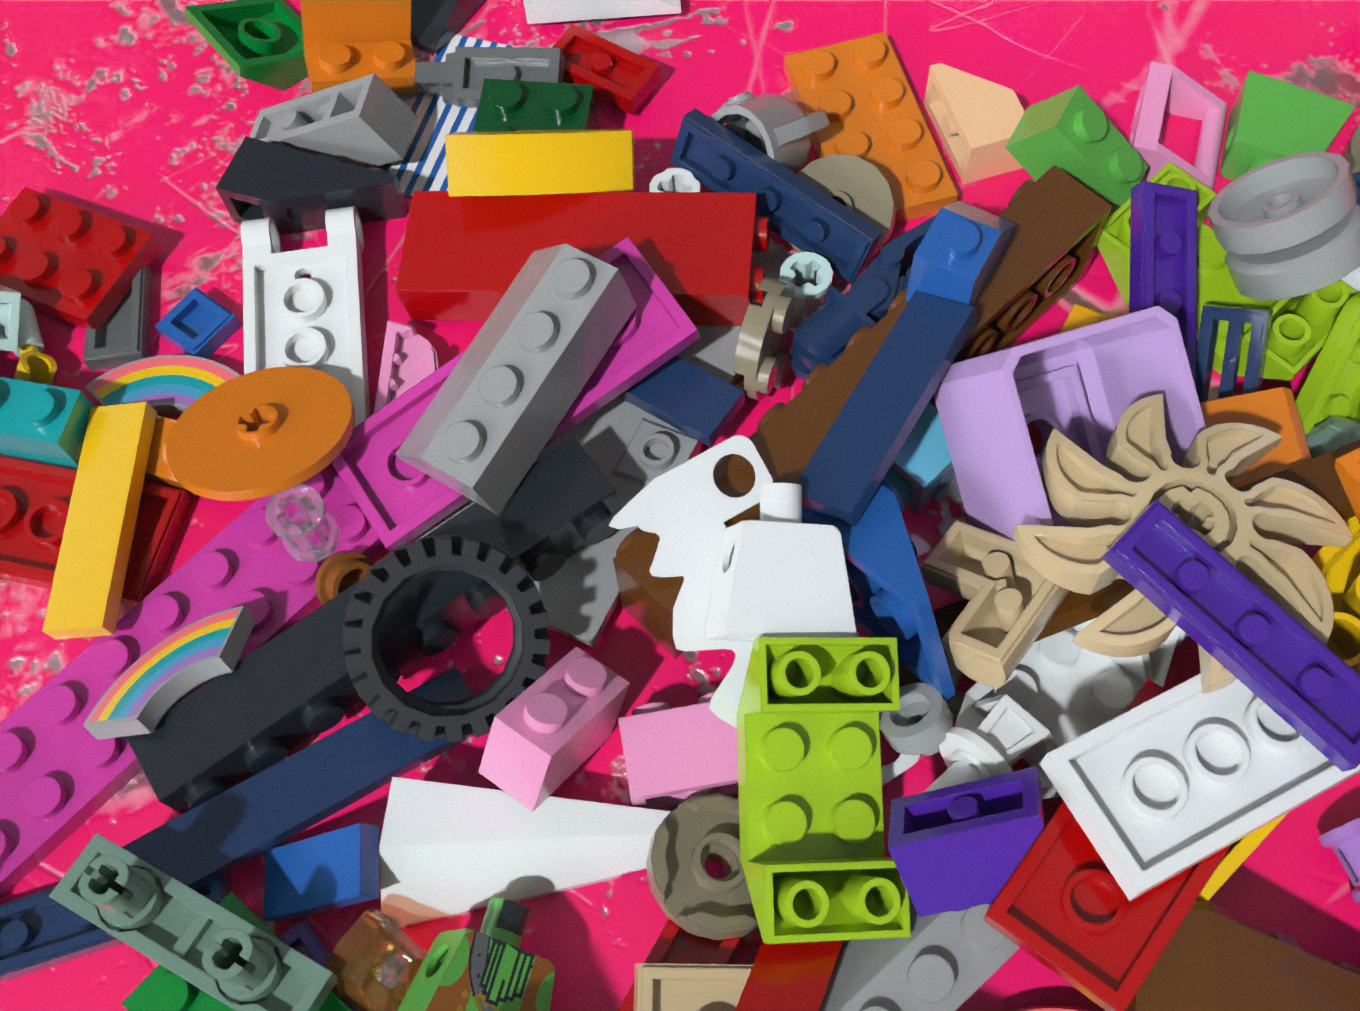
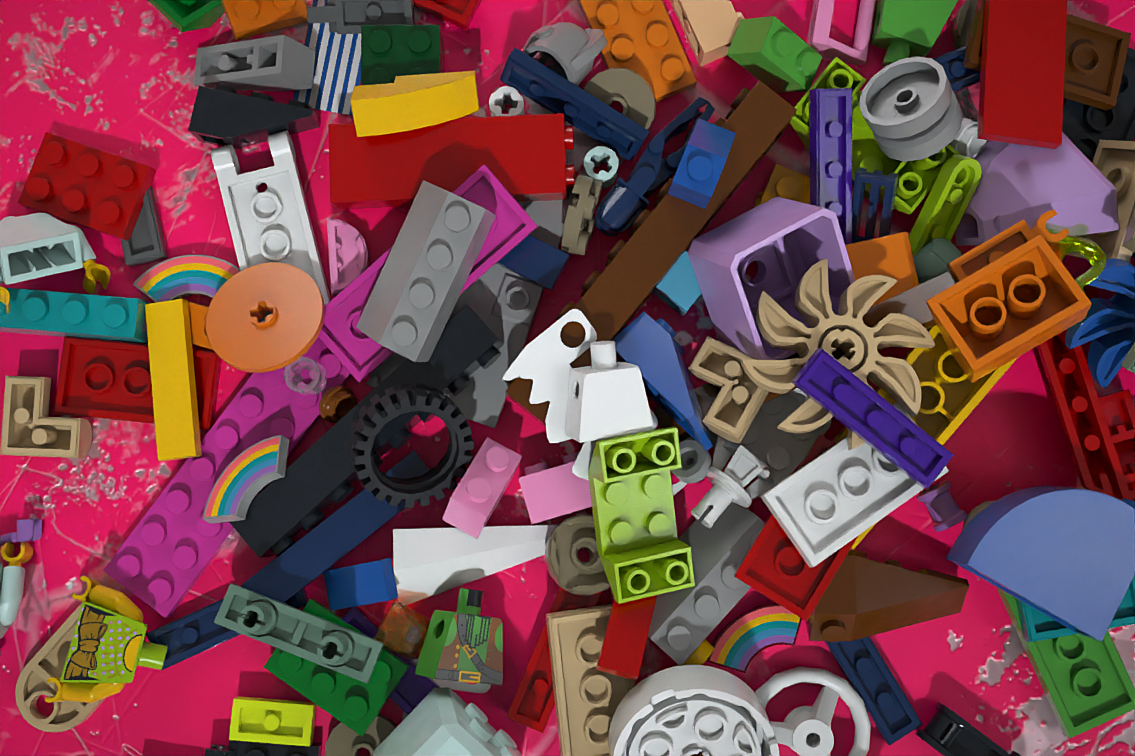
camera: 15 degrees left, 20 degrees up
blue tile [155,287,242,359] -> none
dark blue tile [796,291,977,527] -> none
dark purple slope [888,767,1044,917] -> none

